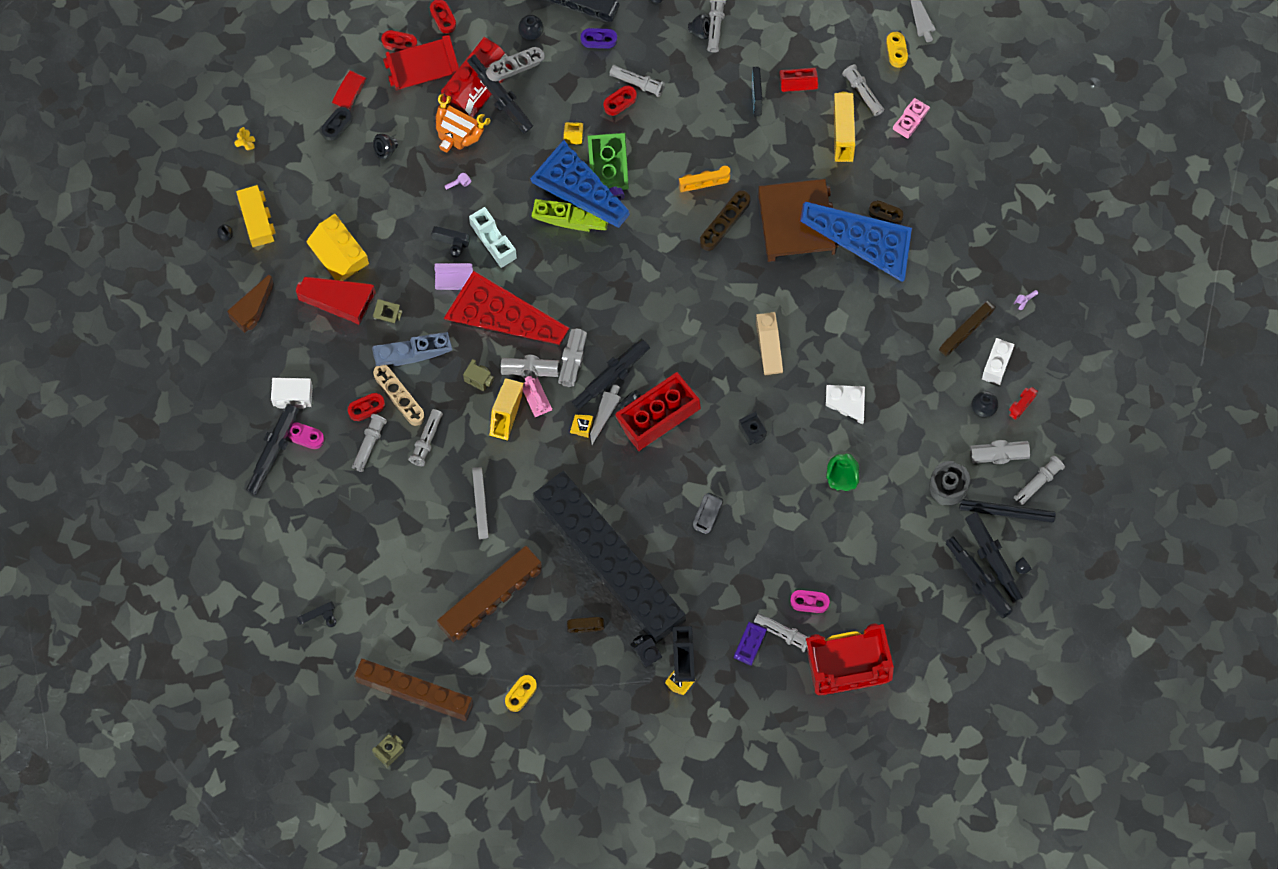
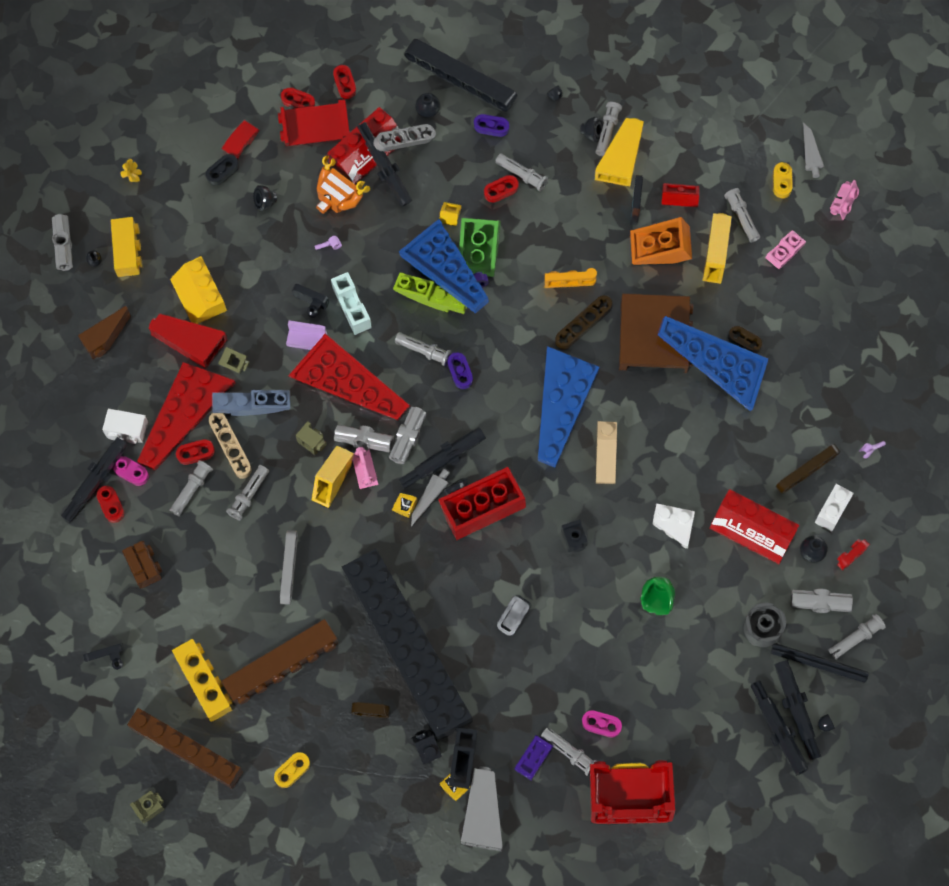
camera: 10 degrees right, 0 degrees up
none -> light grey piece [52,214,73,271]
none -> red plate [97,486,124,523]
none -> reddish brown brick [122,541,163,589]
none -> red wing [137,362,236,471]
none -> yellow brick [172,639,233,722]
none -> light grey pin [395,332,452,366]
none -> dark purple plate [448,352,473,389]
none -> light grey slope [461,766,502,852]
none -> blue wing [538,346,599,468]
none -> yellow slope [595,118,644,187]
none -> orange slope [630,217,692,265]
none -> red slope [709,489,799,564]
none -> bright pink hinge [830,180,859,220]

